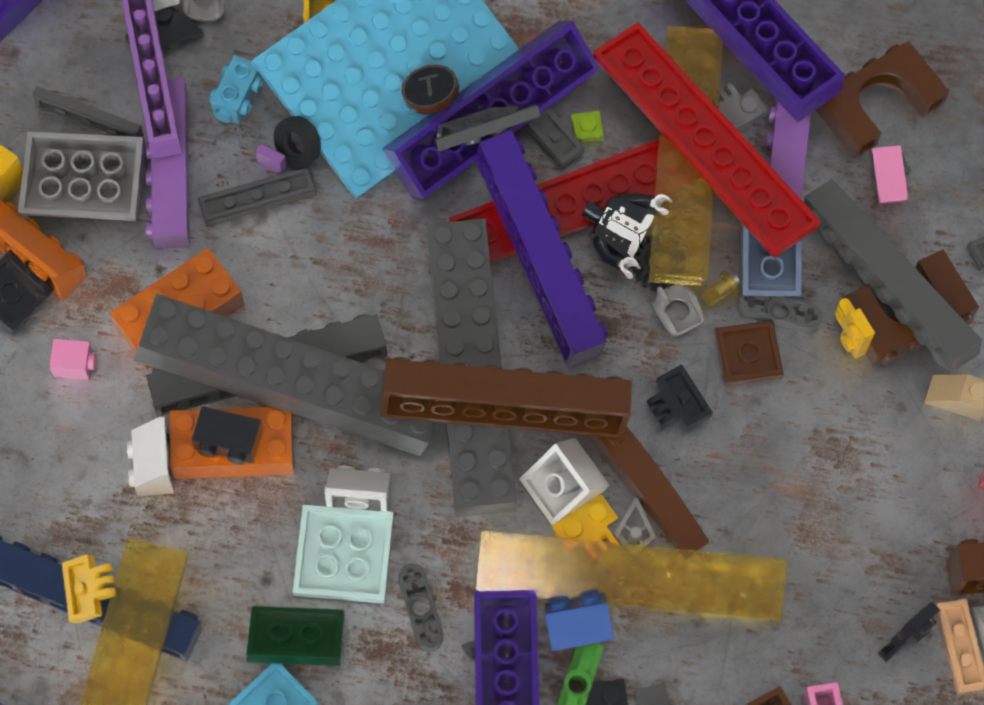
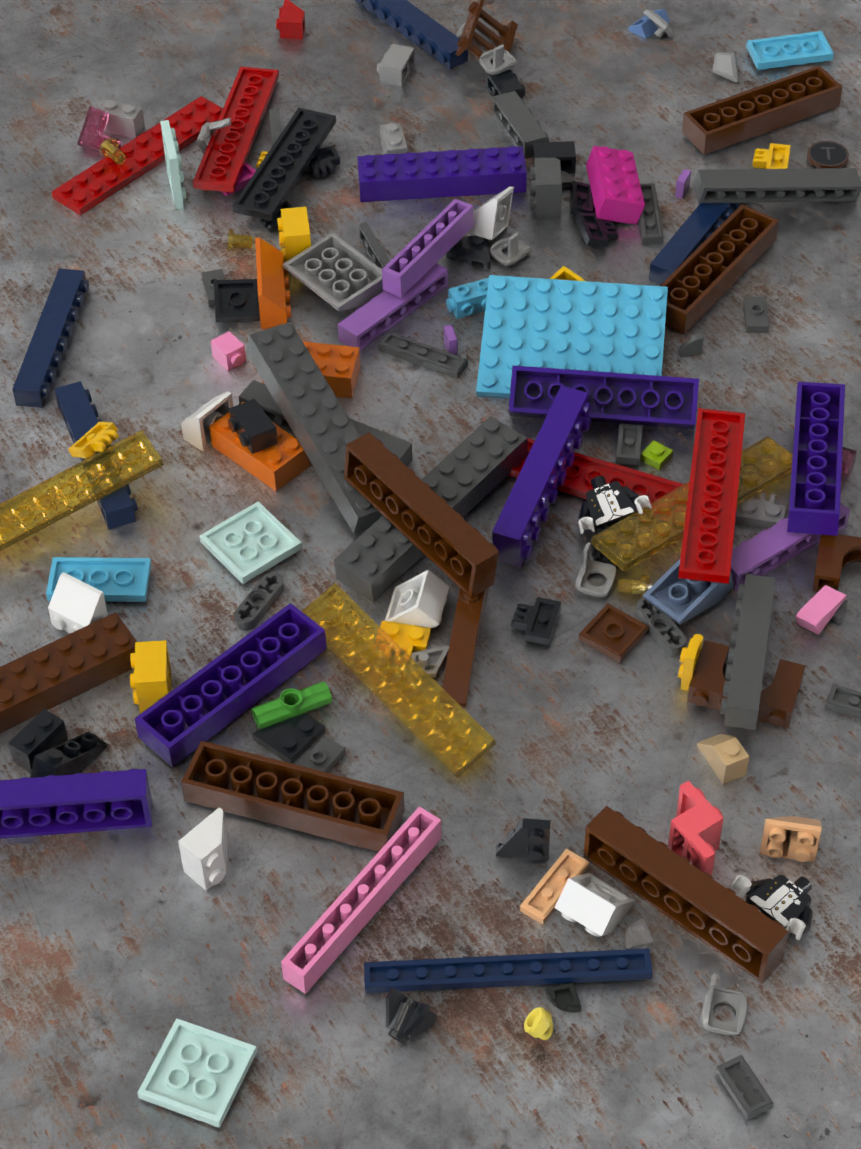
camera: 50 degrees right, 20 degrees down
dark green plate [246,606,344,666] -> none
black tyre [274,116,321,168] -> none
white slope [325,465,391,512] -> none
black tile [401,64,459,115] -> none
dark grey wing [435,105,540,151] -> none
blue brick [545,589,614,651] -> none

